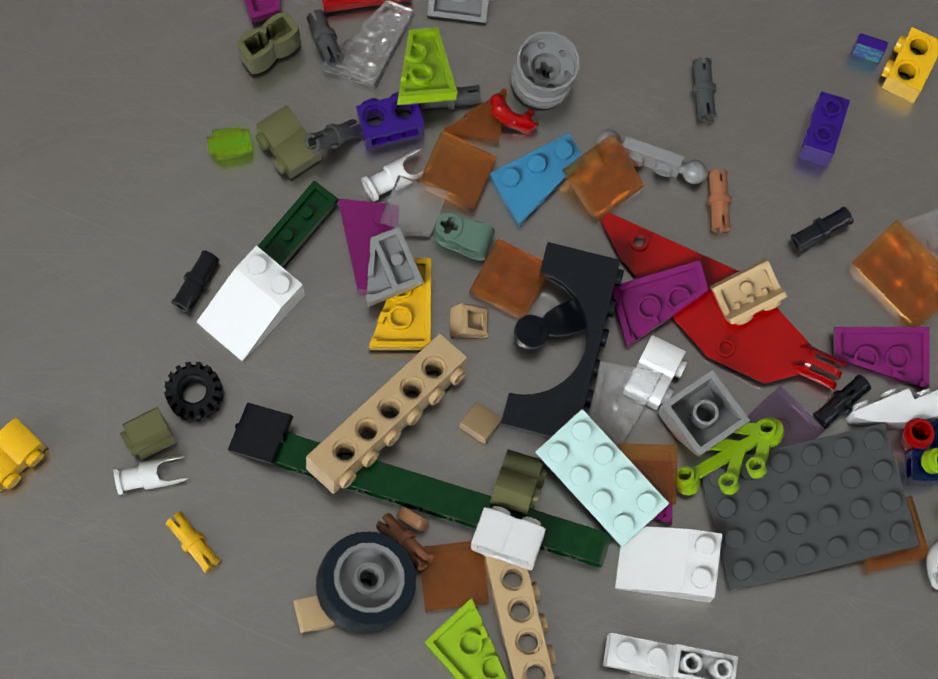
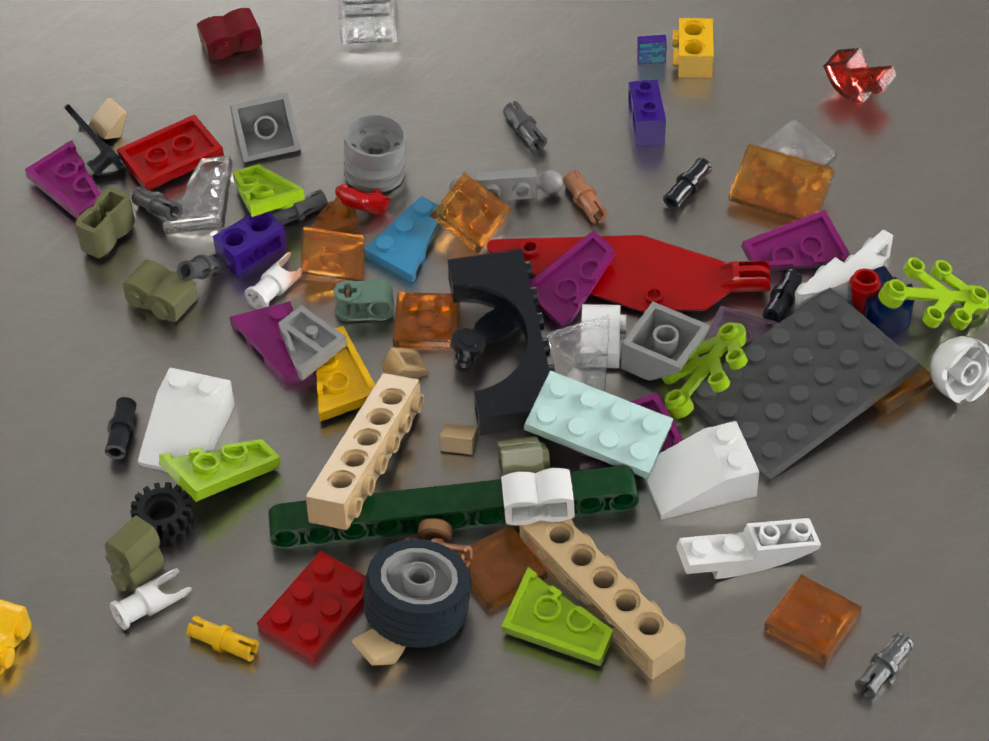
camera: 20 degrees left, 25 degrees down
clear neon green brick [207,126,252,160] -> none
black piece [228,402,294,465] -> none
dark green plate [258,180,338,267] -> none
clear piece [380,175,448,238] -> none
clear orange tile [617,443,677,505] -> none
tan bracket [710,258,787,325] -> none
none -> lime wing [159,439,281,502]
none -> red plate [257,551,366,663]

